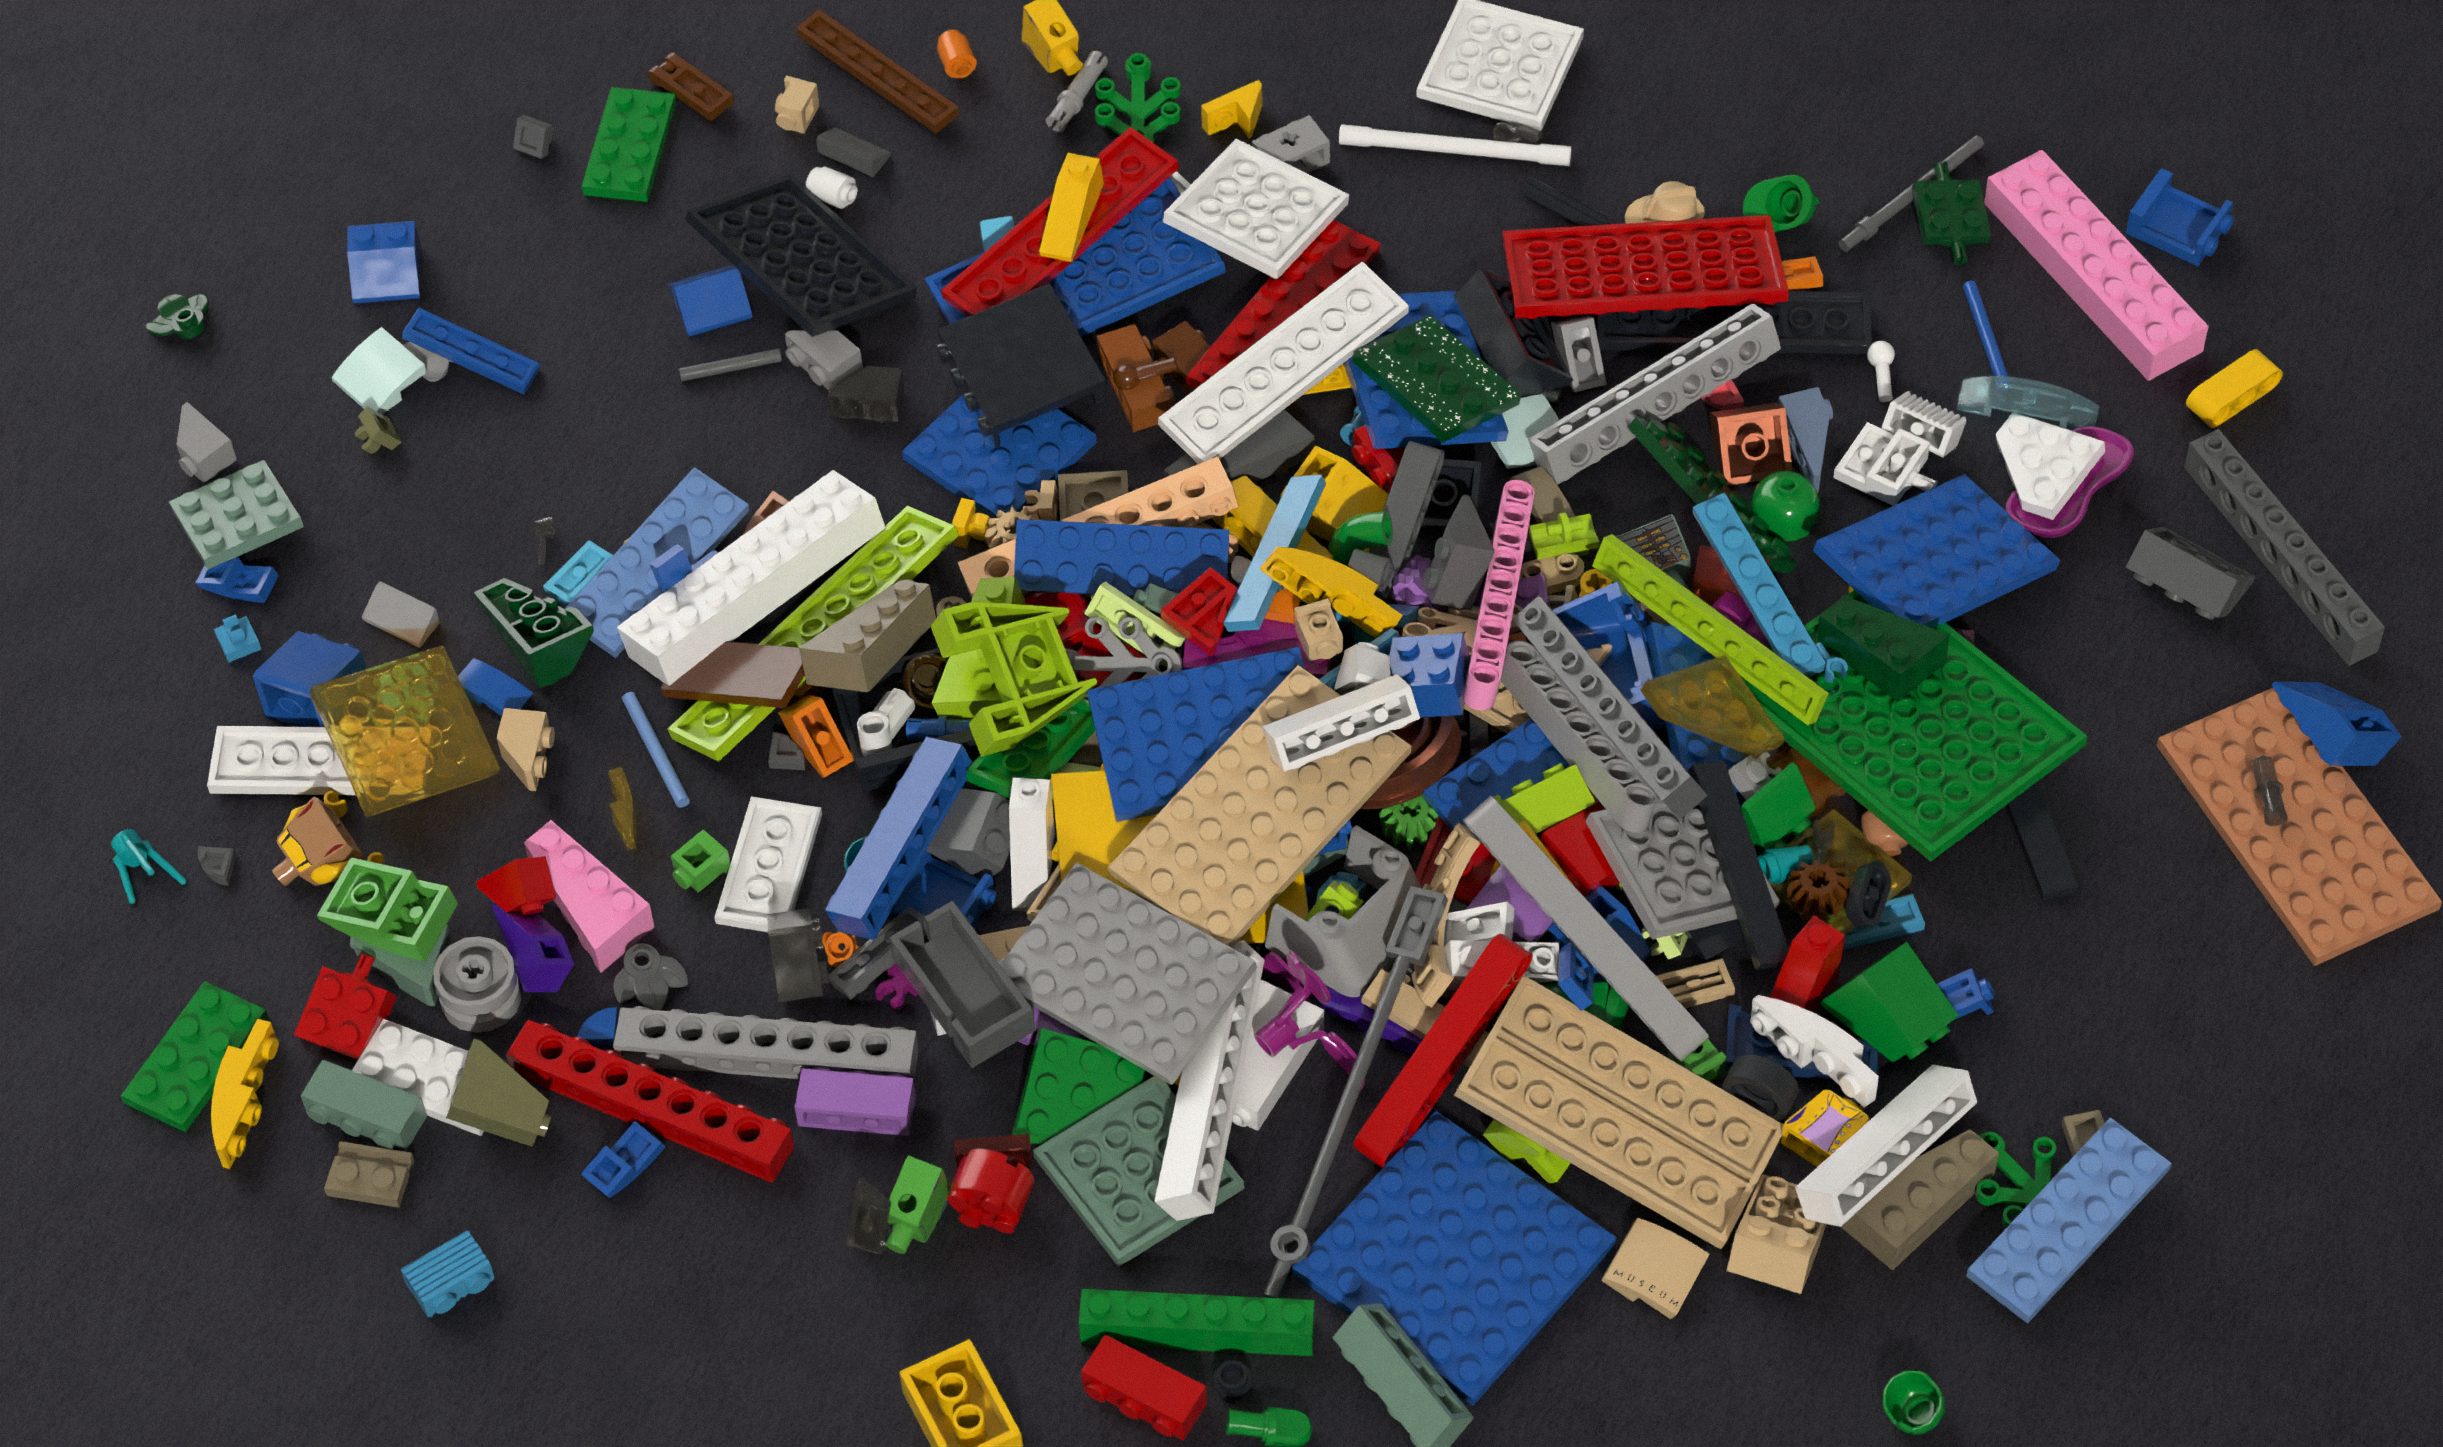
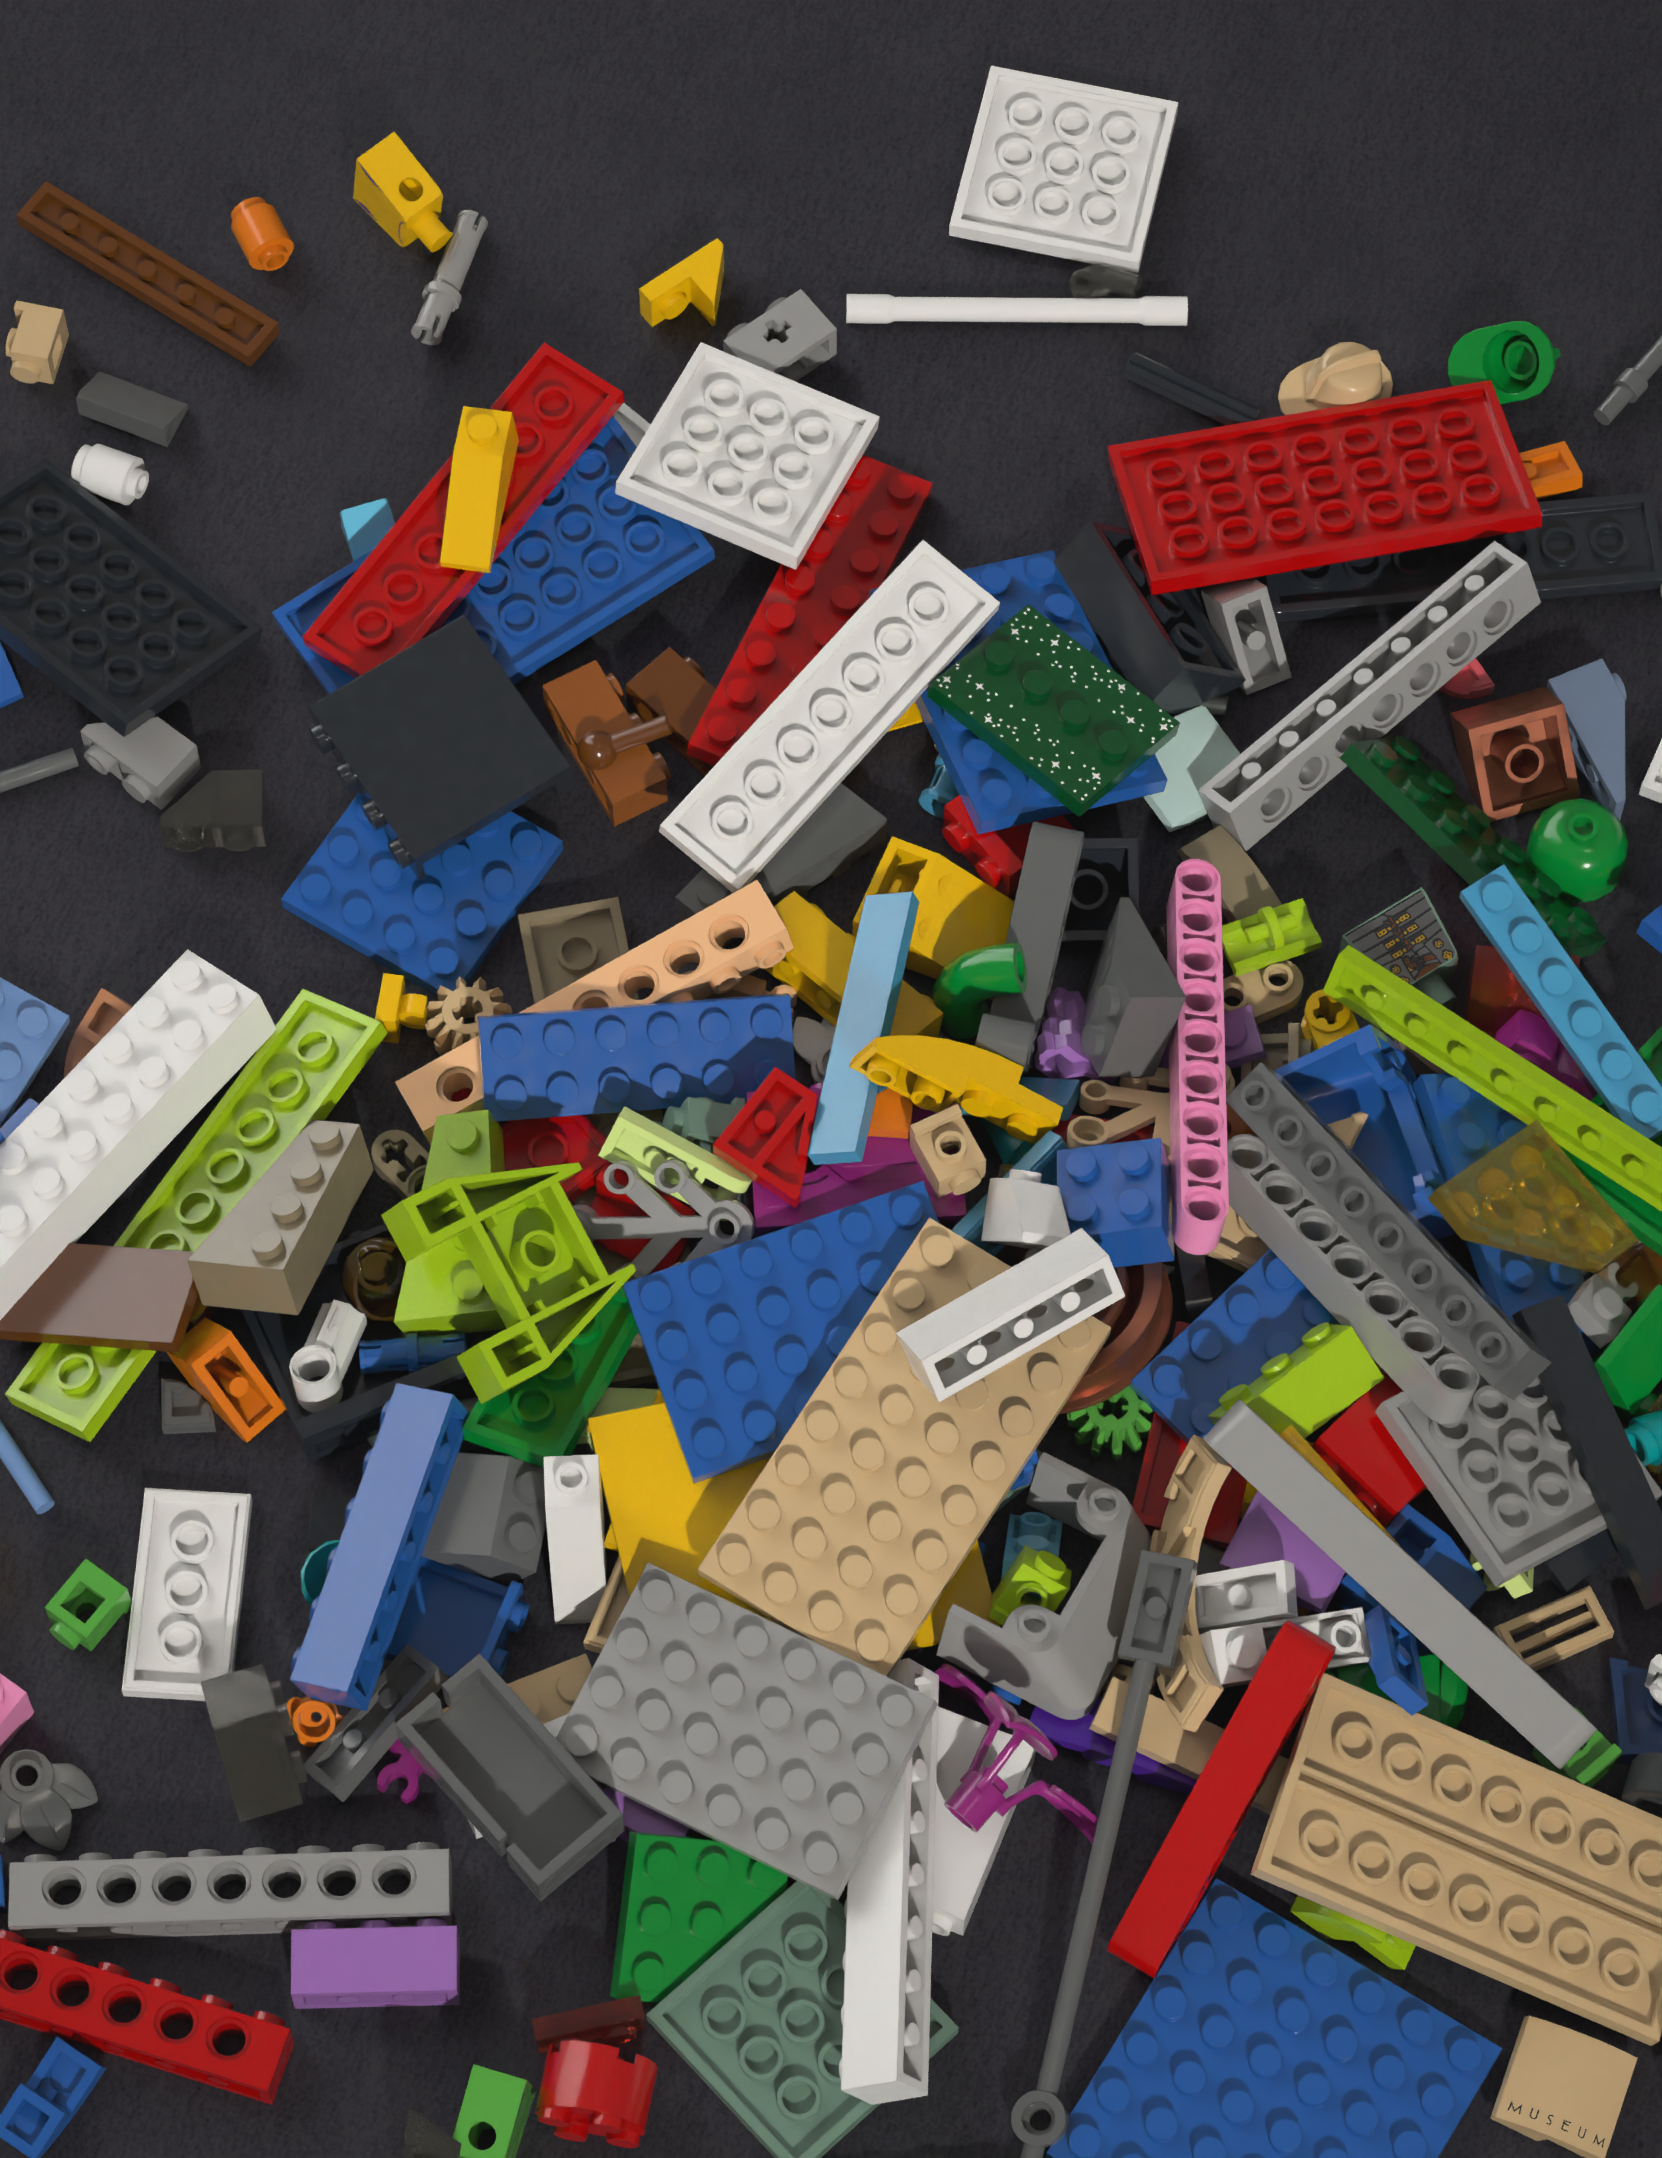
camera: 10 degrees left, 10 degrees up
tan tile [1023,480,1059,521] -> none
green plant [1095,53,1181,143] -> none

